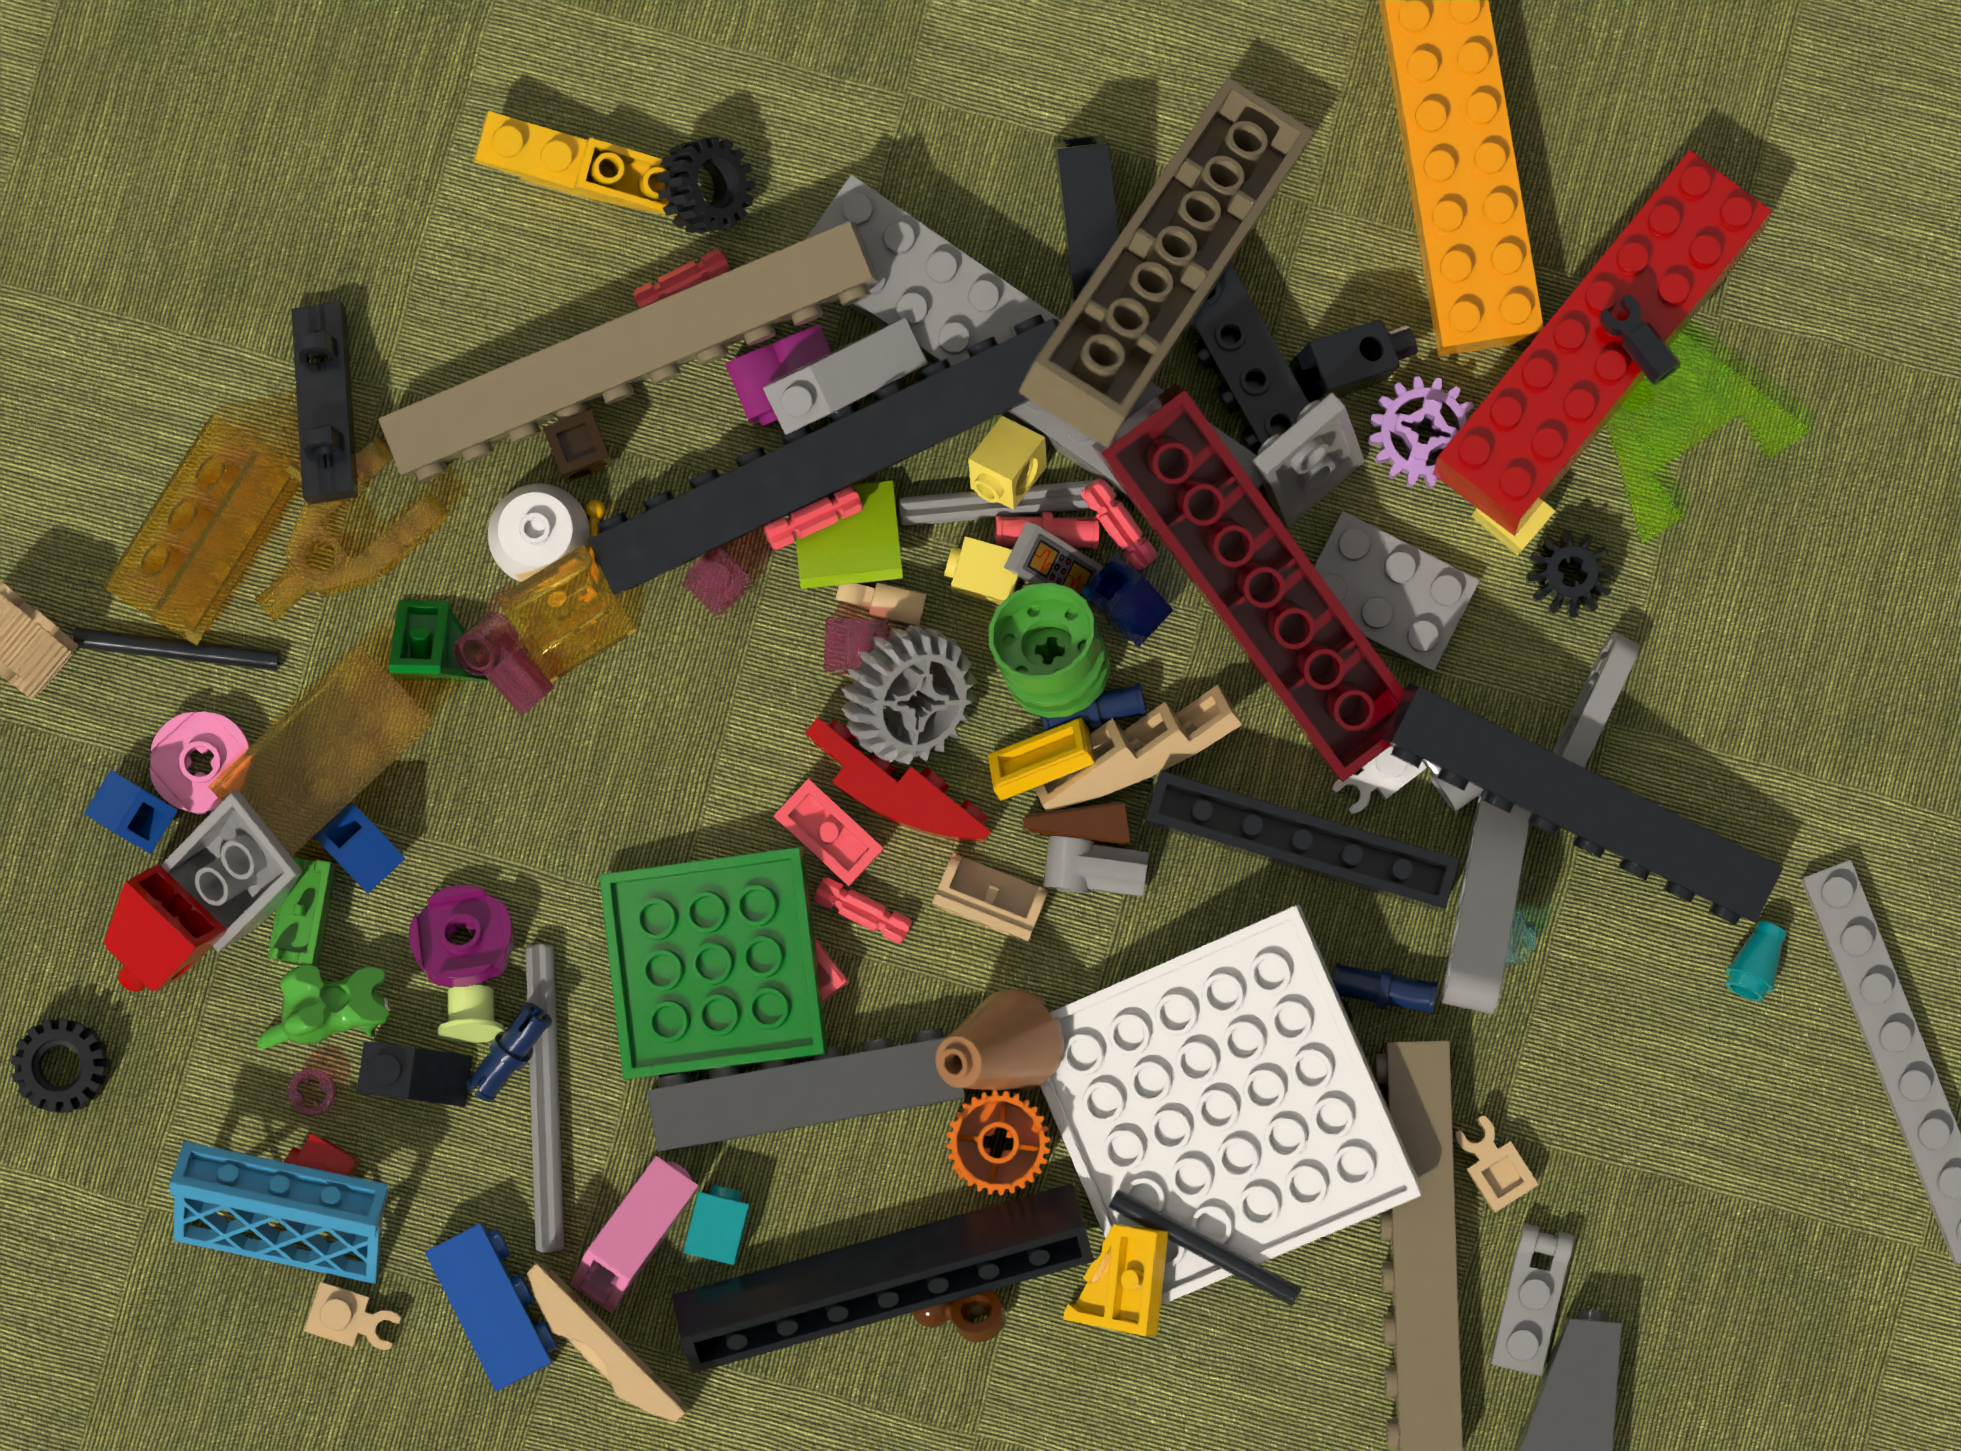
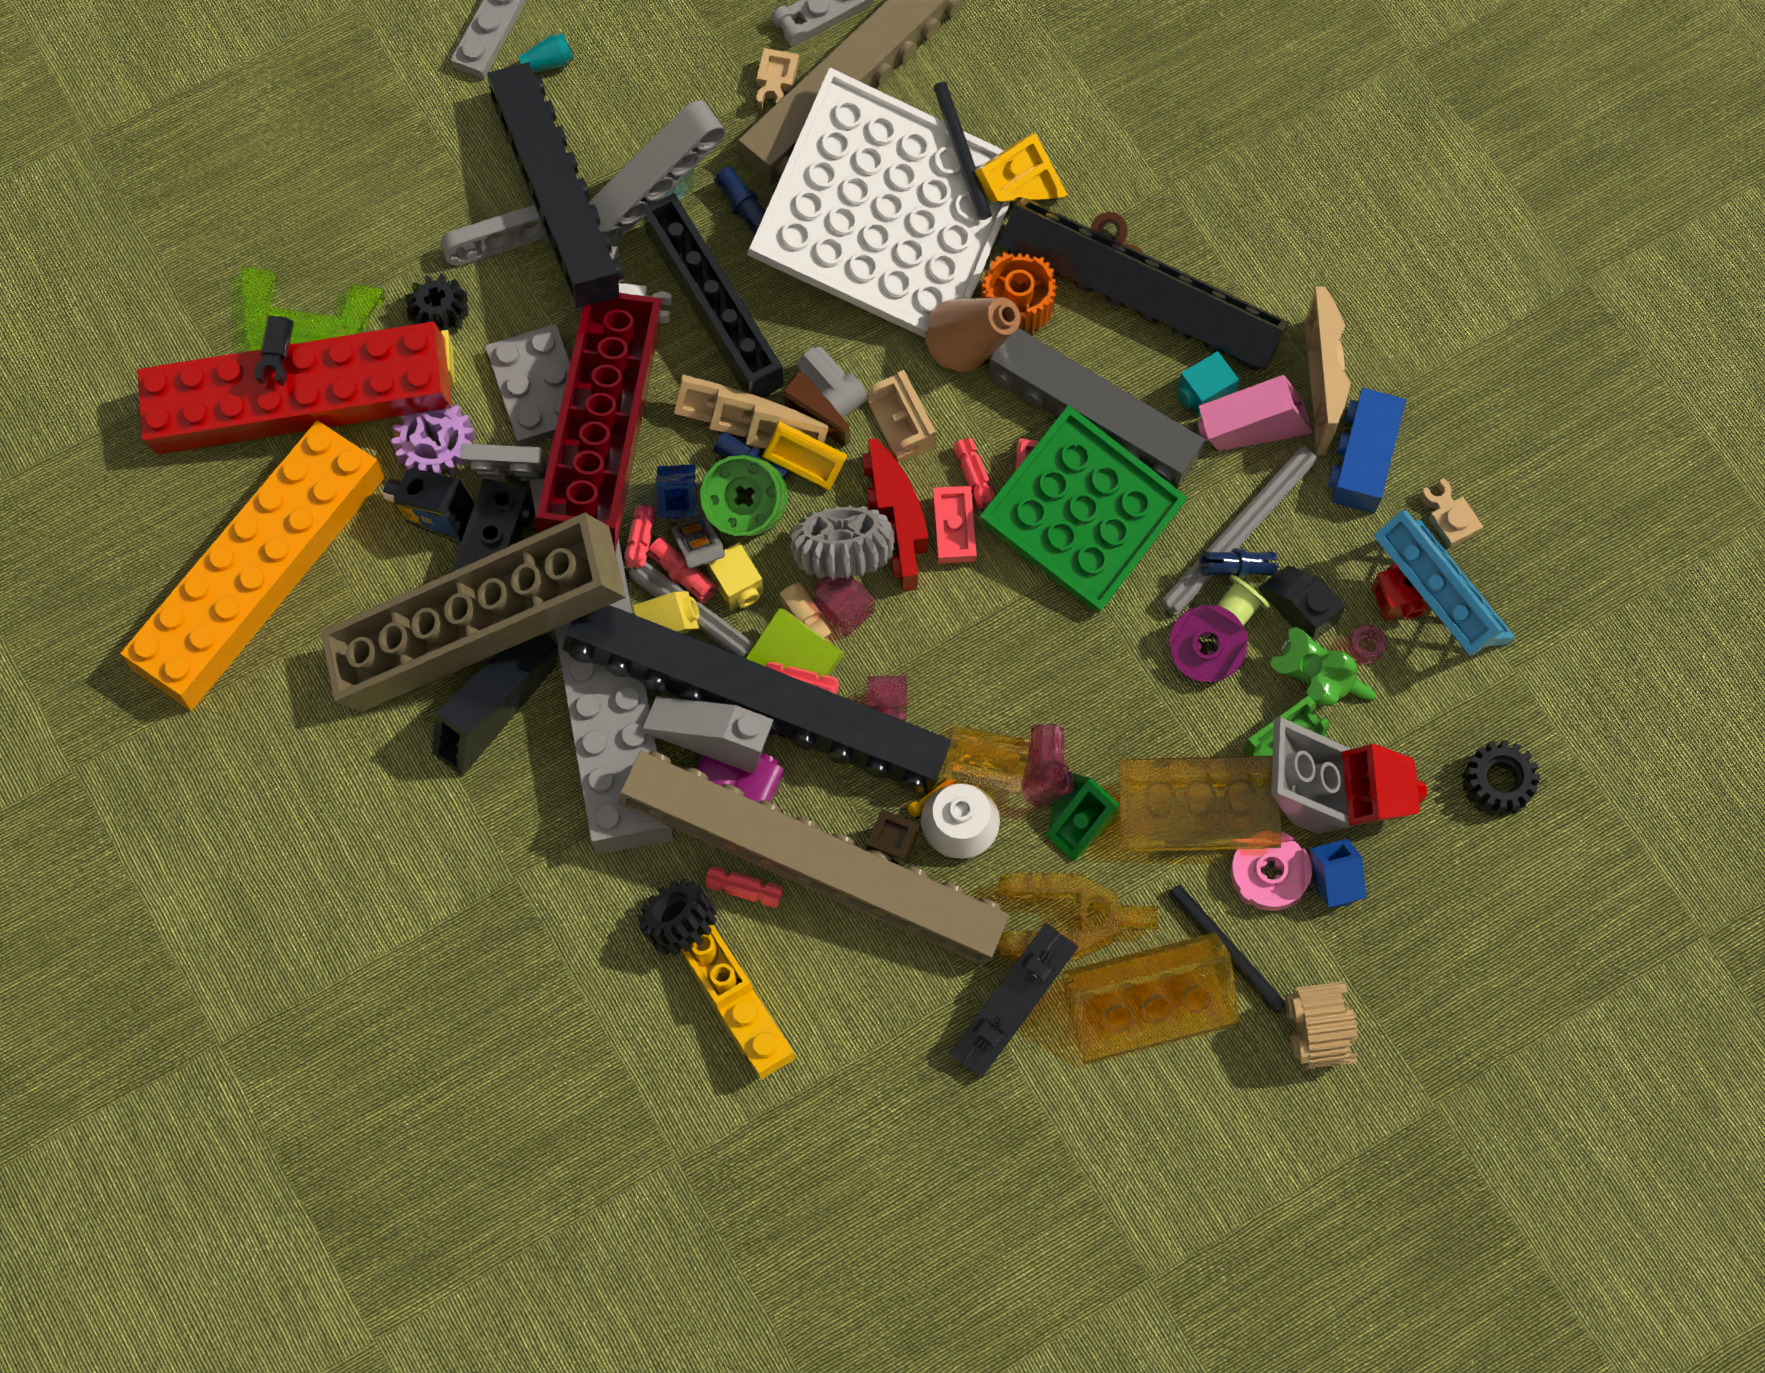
camera: 140 degrees left, 15 degrees down
blue brick [312,800,406,894] -> none

